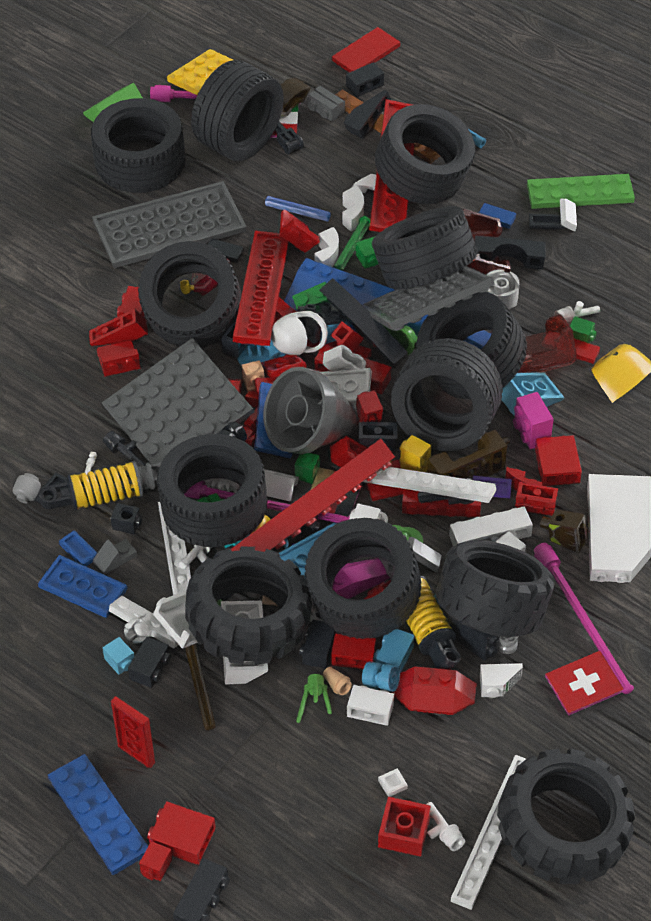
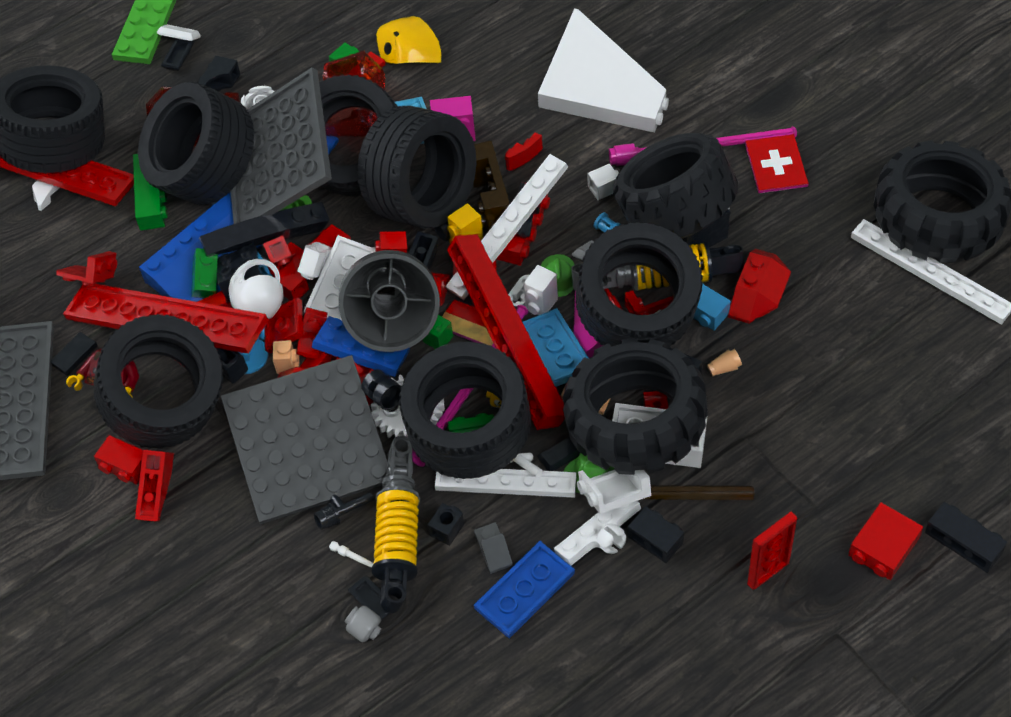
camera: 70 degrees left, 5 degrees up
blue plate [48,754,148,875] -> none
blue tile [59,530,98,567] -> none
red bracket [97,341,140,377] -> none
medium azure brick [103,637,134,675] -> none
red brick [139,841,172,881] -> none
blue axle [265,196,331,222] -> none
bright green plant [296,674,332,723] -> none
white brick [314,227,339,267] -> none
red brick [332,634,376,669] -> none
green axle [334,216,371,271] -> none
white brick [342,185,364,232] -> none
white brick [347,685,394,726] -> none
dark azure wheel [362,661,400,692] -> none
white tile [378,768,408,797] -> none
red brick [378,797,431,856] -> none
white piece [426,802,465,851] -> none
white brick [449,506,533,546] -> none
dark purple tile [473,476,512,499] -> none
blue tile [477,203,516,229] -> none
white slope [480,663,523,698] -> none
red brick [515,482,558,516] -> none
red brick [535,435,582,486] -> none
dark brown torso [540,510,587,553] -> none
white piece [554,301,600,325] -> none

